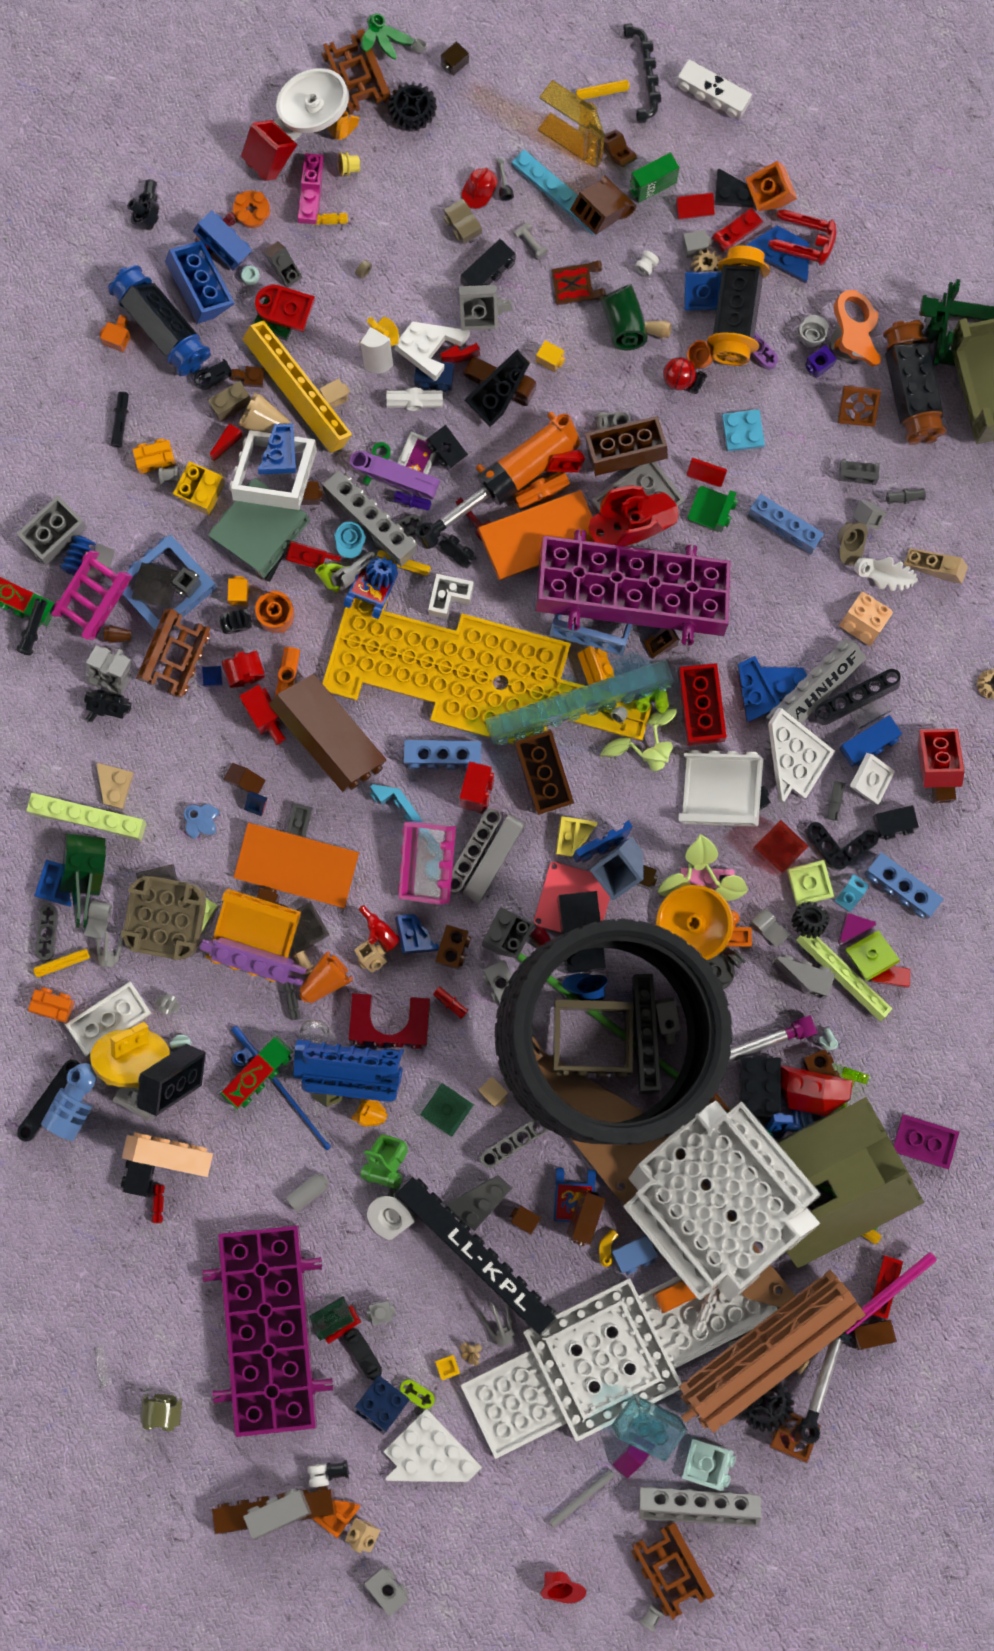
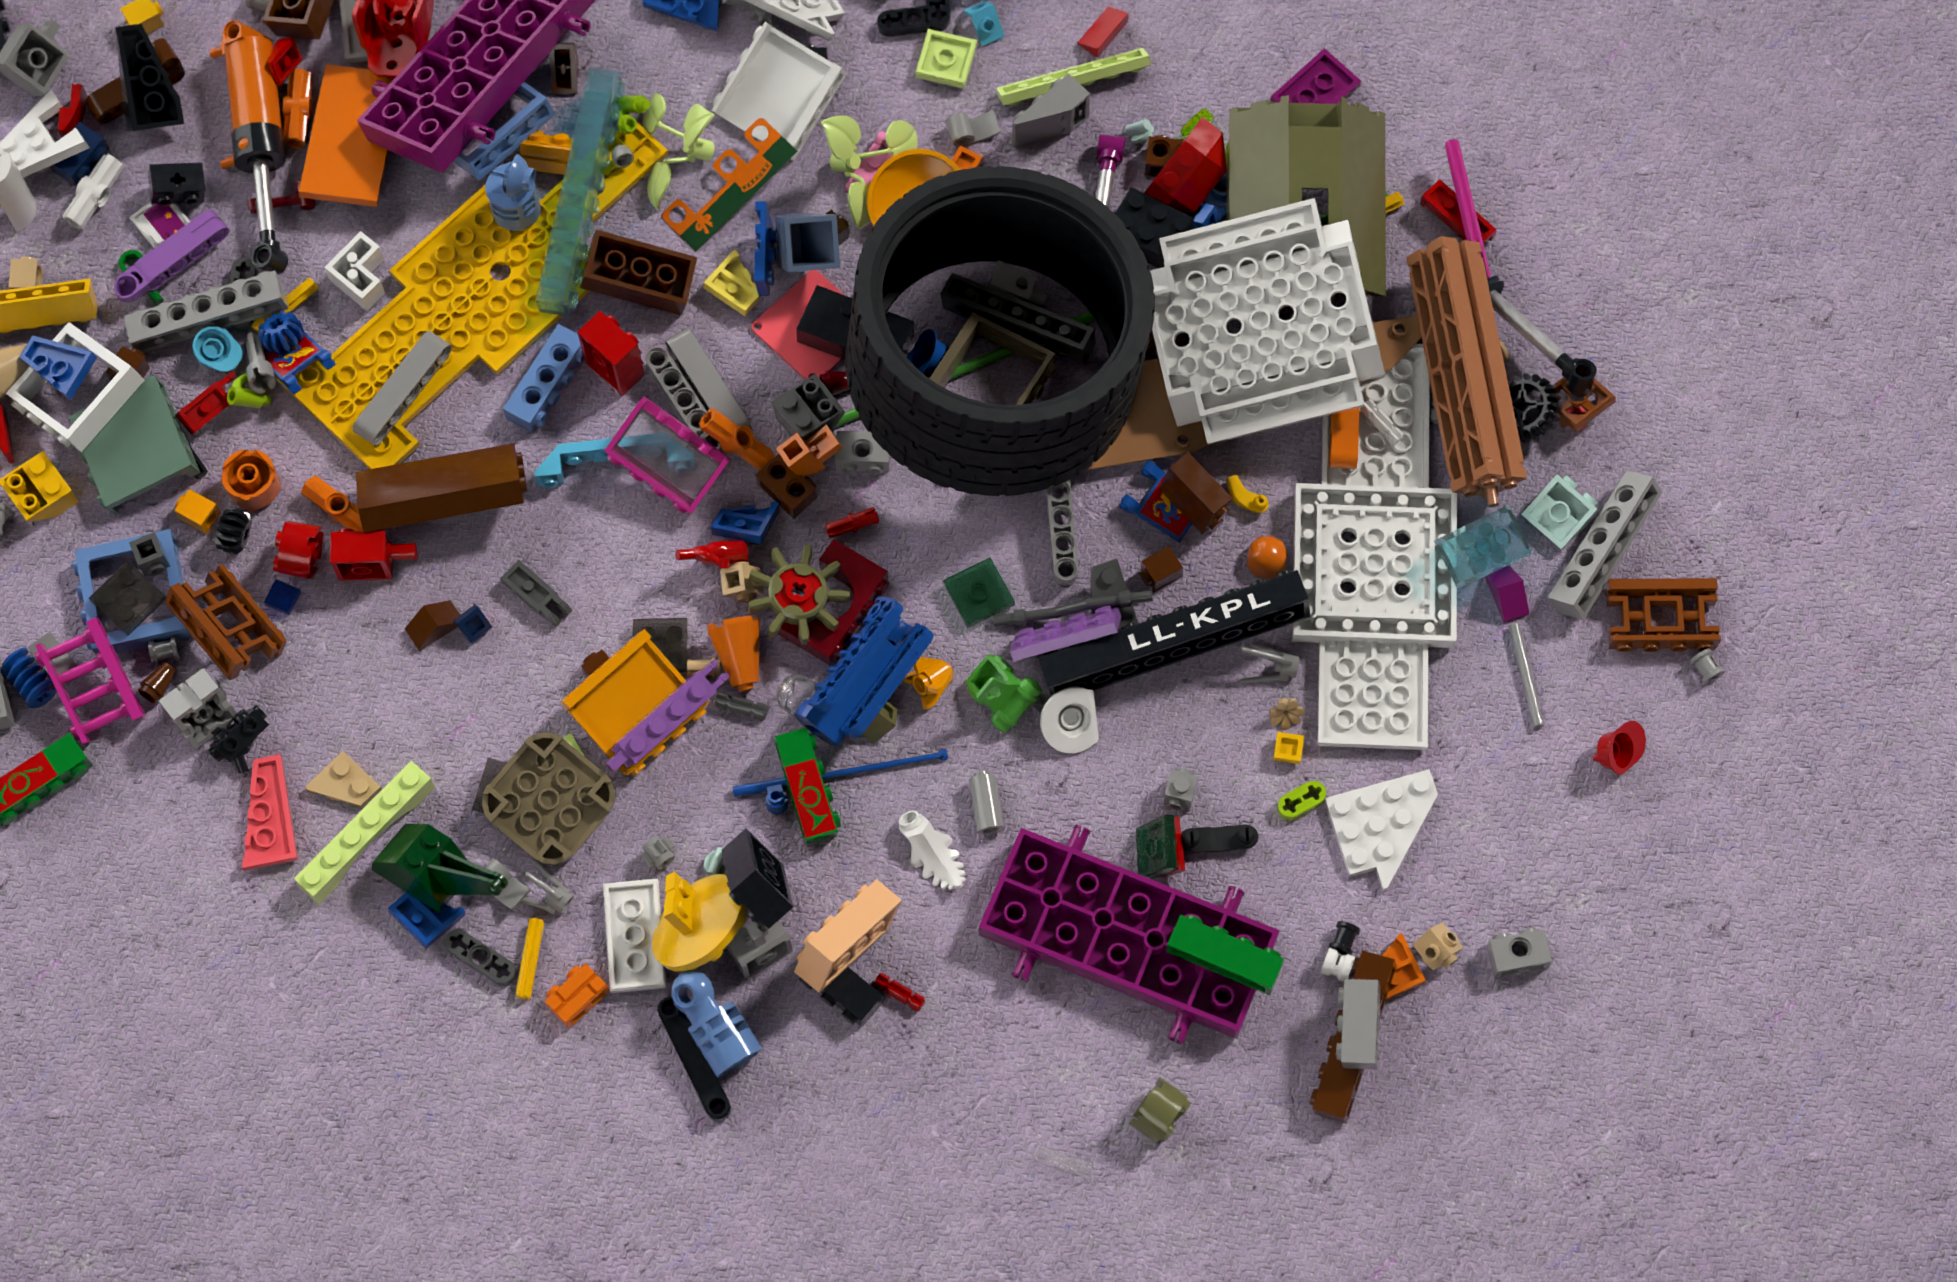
camera: 60 degrees left, 10 degrees down
black pin [16,598,47,655] -> none
medium blue plate [184,804,220,839] -> none
orange tile [234,822,360,908] -> none
dark blue bracket [352,1375,410,1435] -> none
dark purple axle [394,490,432,511] -> none
black hinge [438,534,477,569] -> none
tan brick [478,1077,509,1108] -> none
medium blue brick [611,1235,658,1275] -> none
red brick [678,663,727,746] -> none
clear red piece [752,820,809,877] -> none
black tyre [791,901,829,939] -> none
magenta slope [838,913,876,944] -> none
lime plate [846,930,900,981] -> none
reddish brown piece [852,1319,897,1350] -> none
none -> flat silver bush [148,636,181,665]
none -> coral wing [242,754,298,871]
none -> light grey beam [352,331,452,446]
none -> medium blue cylinder [485,154,541,231]
none -> piece [662,118,798,251]
none -> orange piece [699,408,775,471]
none -> olive gear [747,544,850,645]
none -> orange brick [776,425,843,476]
none -> white plant [899,810,966,890]
none -> dark grey bar [993,590,1153,626]
none -> medium lavender plate [1010,606,1122,662]
none -> green brick [1166,915,1284,996]
none -> orange hair [1246,536,1288,579]

